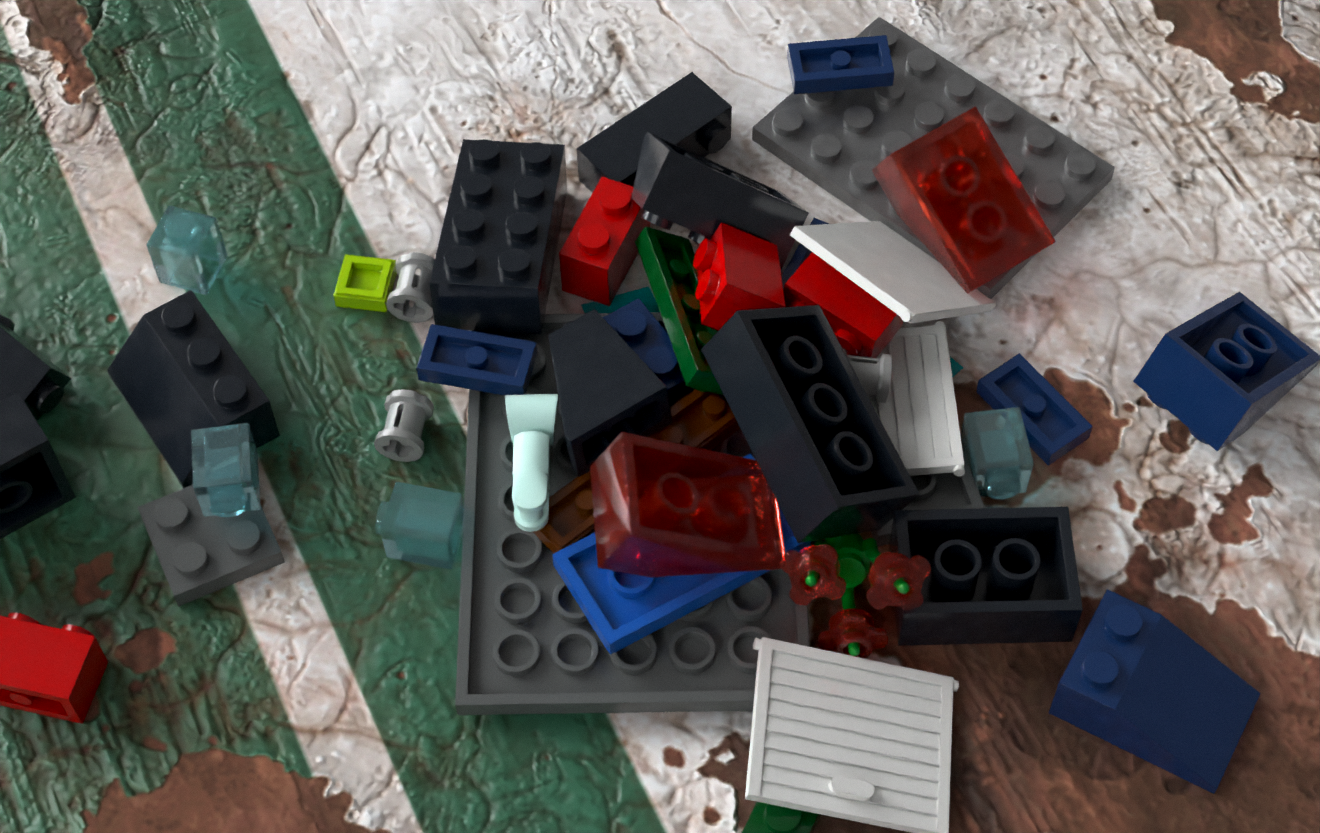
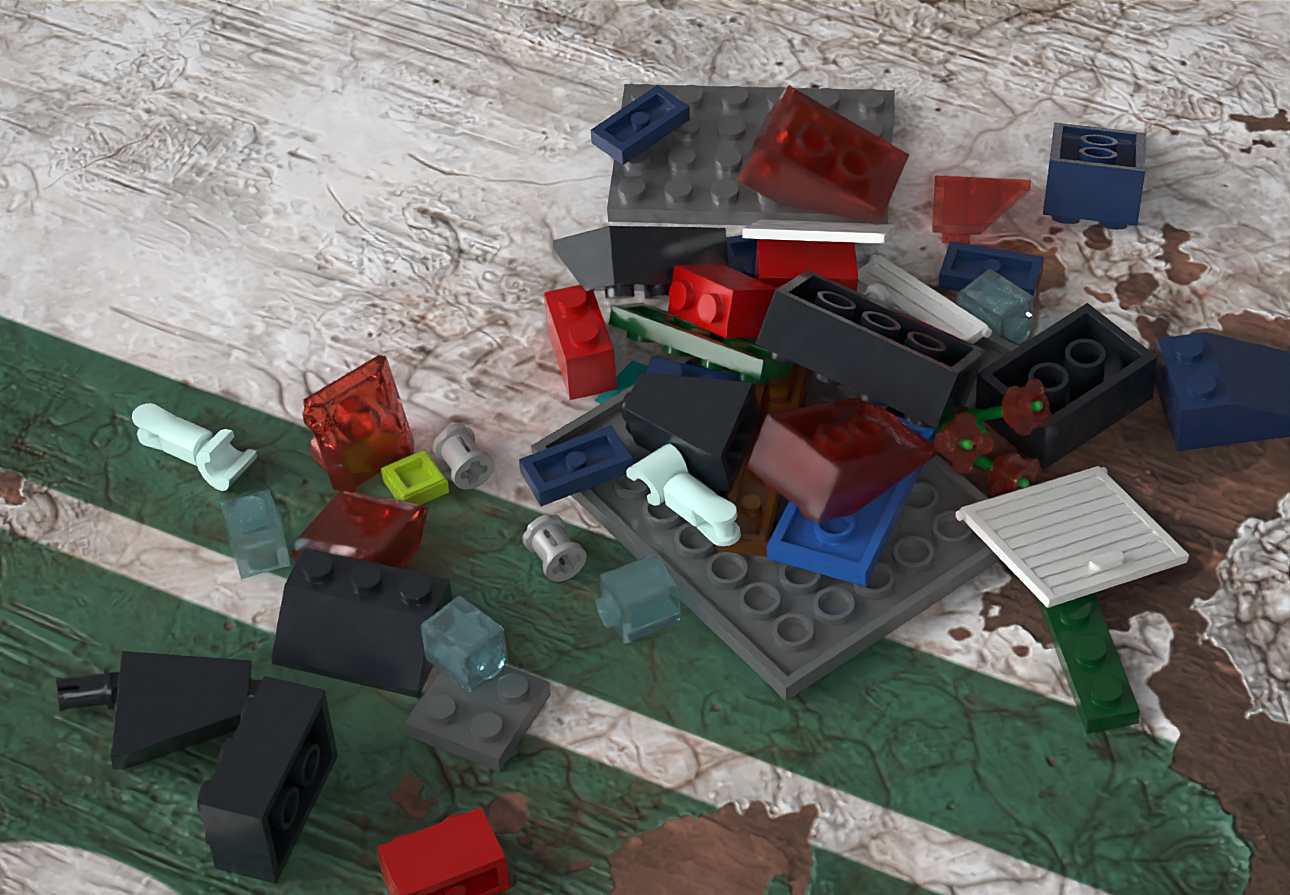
camera: 35 degrees left, 10 degrees down
black brick [429,139,567,334] -> none
black brick [577,72,732,193] -> none
none -> light aqua piece [132,403,258,491]
none -> clear red slope [290,490,429,568]
none -> clear red slope [302,355,414,494]
none -> clear red slope [932,175,1031,244]

